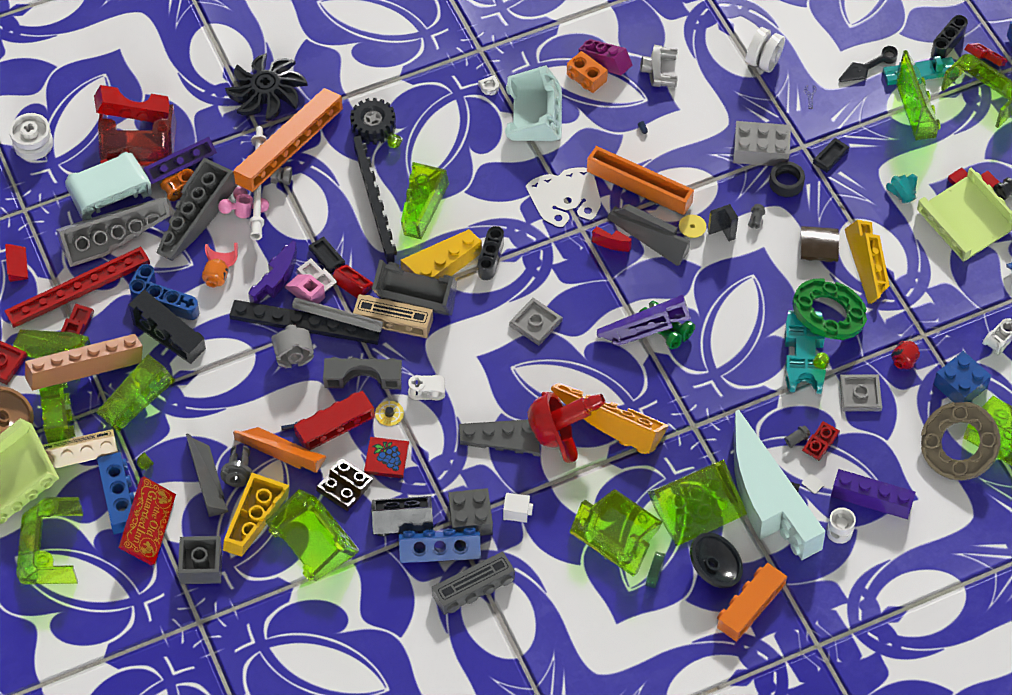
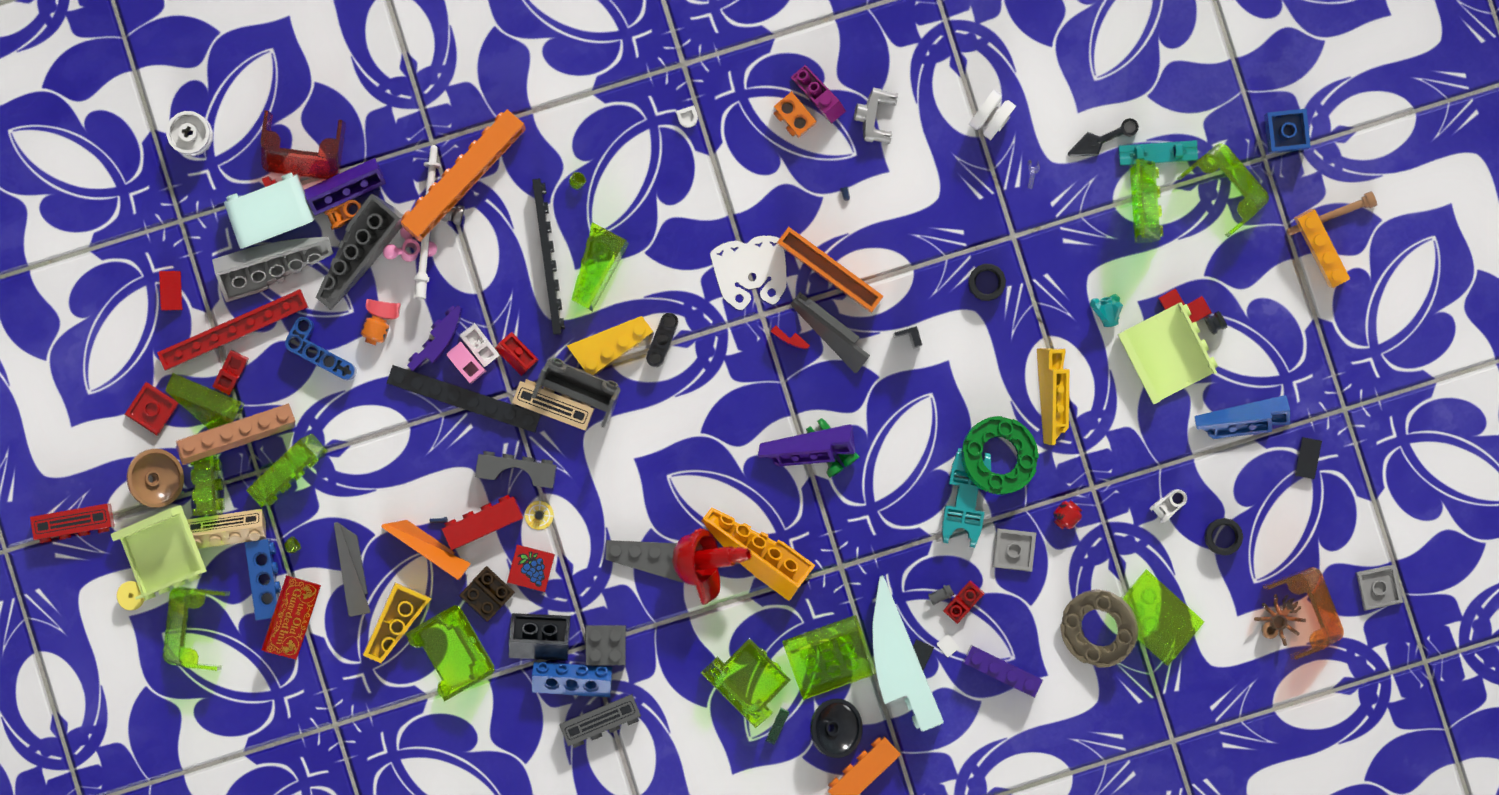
camera: 10 degrees right, 30 degrees up
red arch [94,85,171,124] -> none
black wedge [129,289,206,364] -> none
dark grey brick [178,536,223,584] -> none
dark grey piece [220,445,253,487] -> none
black piece [225,53,308,121] -> none
light grey brick [271,325,314,368] -> none
light grey axle [292,297,383,332] -> none
black tile [308,237,345,274] -> none
black wheel [350,98,396,145] -> none
white piece [408,375,445,401] -> none
white brick [503,493,533,523] -> none
light aqua windscreen [505,65,562,141] -> none
light grey tile [509,298,563,346] -> none
light yellow piece [679,214,706,238] -> none
light grey brick [733,121,791,166] -> none
dark grey pin [748,204,765,229] -> none
dark brown slope [800,226,839,262] -> none
black tile [813,138,849,173] -> none
clear neon green hinge [813,352,829,370] -> none
white wheel [827,508,856,544] -> none
black beam [931,15,968,59] -> none
blue brick [933,351,992,403] -> none
red tile [964,43,1008,66] -> none

